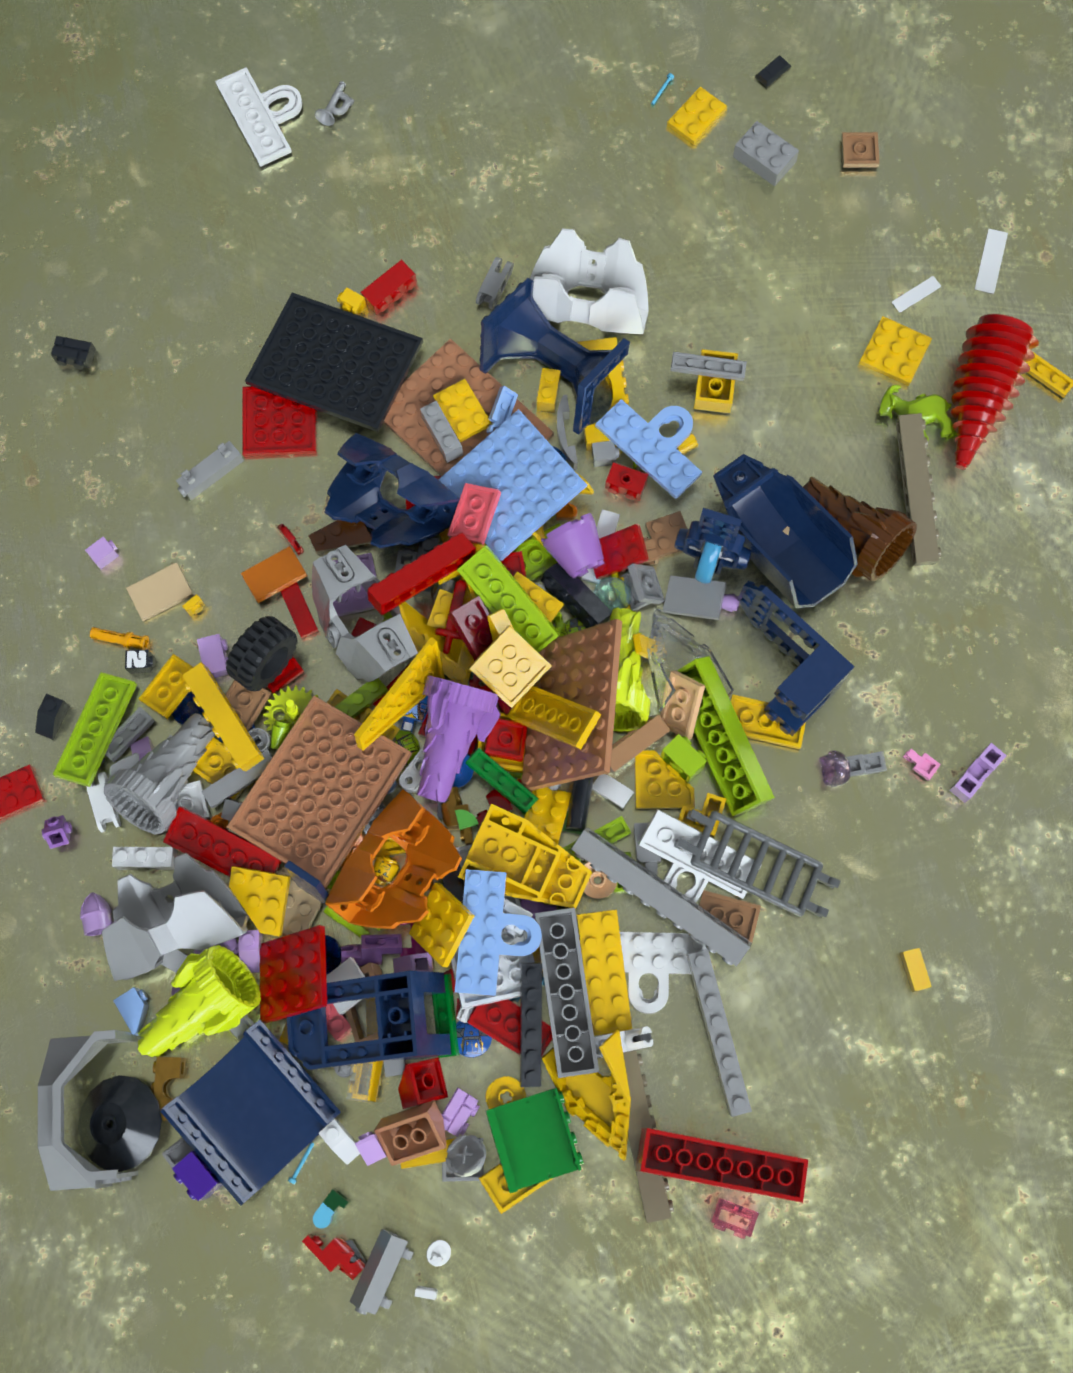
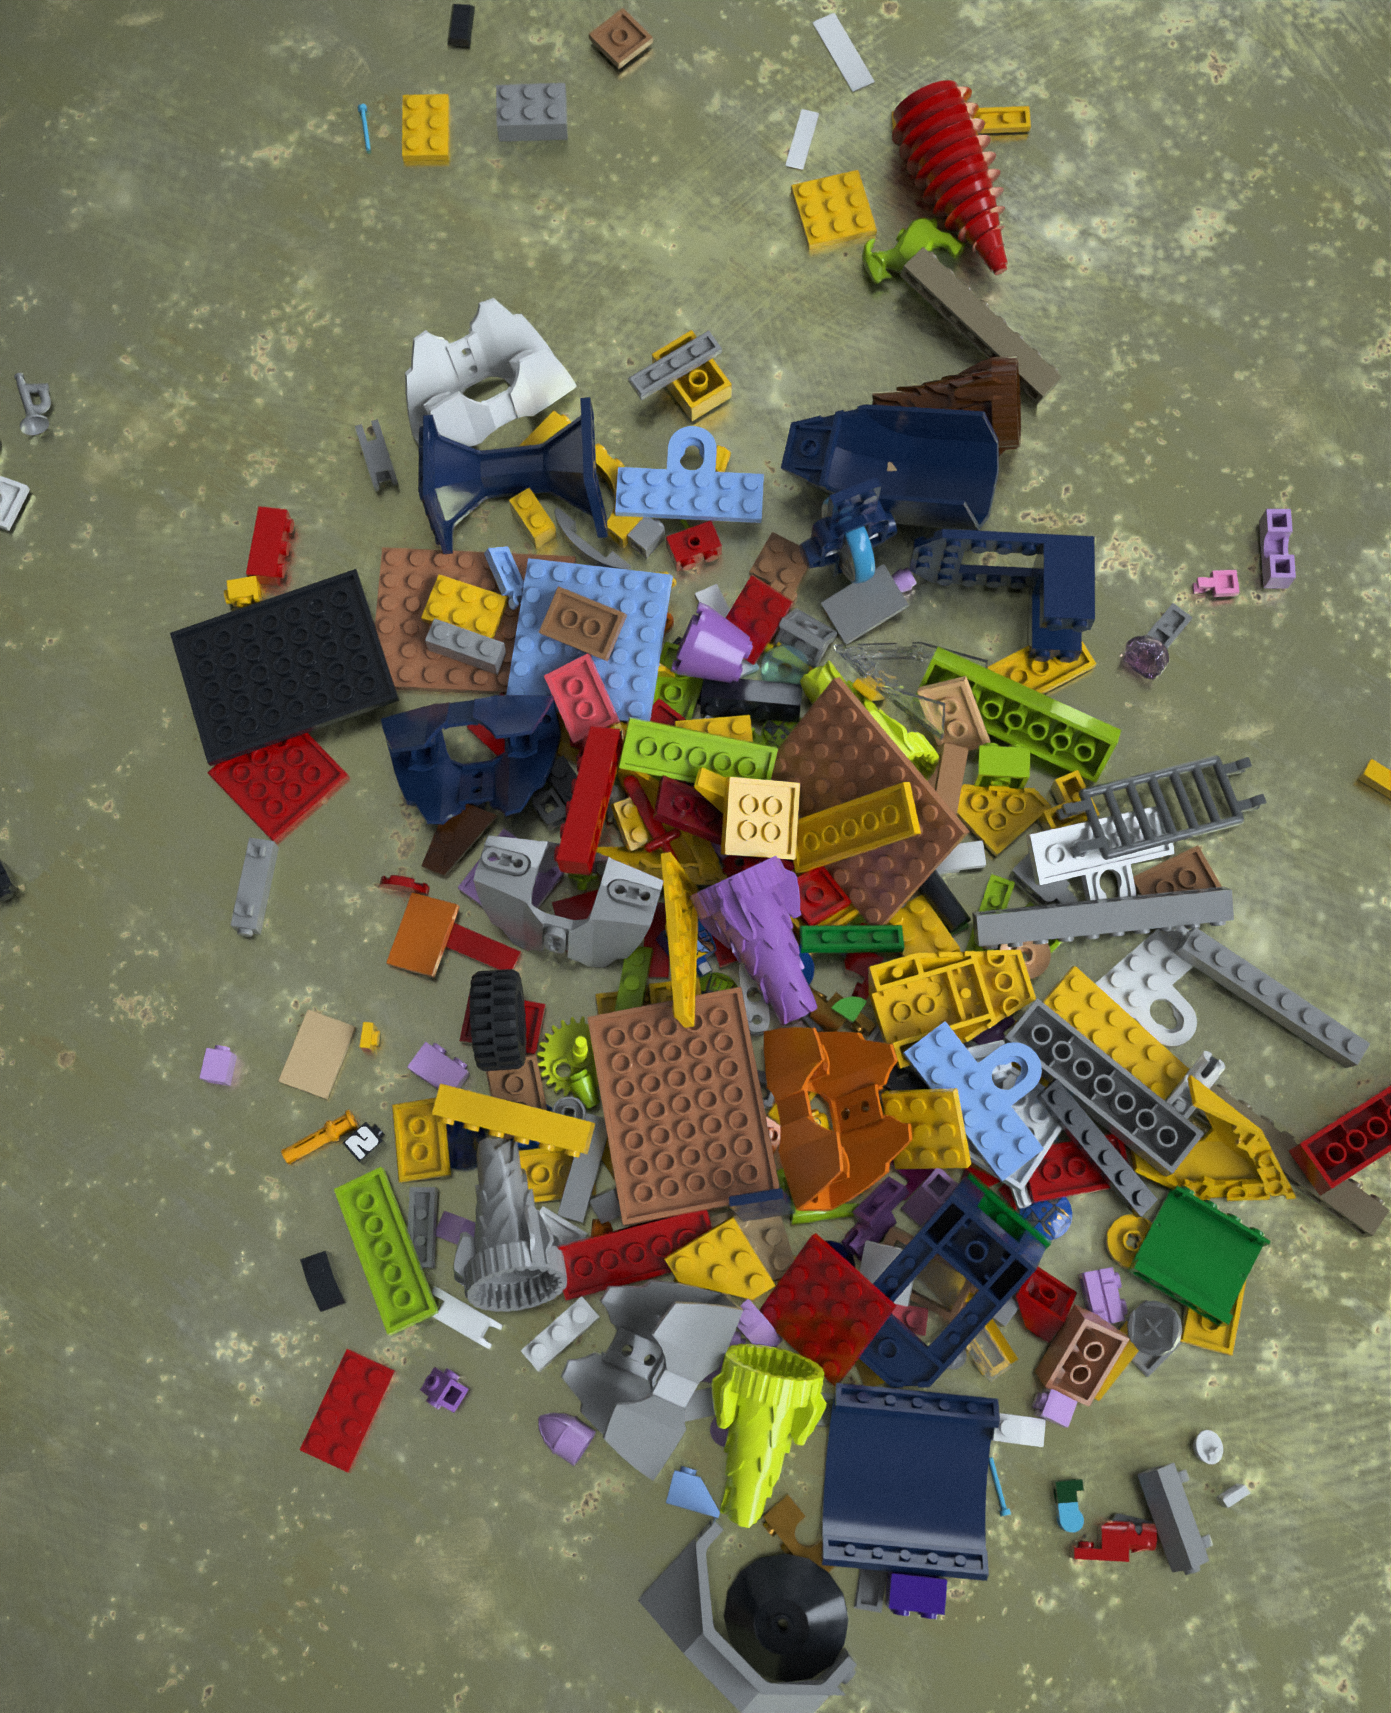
camera: 45 degrees left, 0 degrees up
none -> medium nougat plate [538,586,627,662]

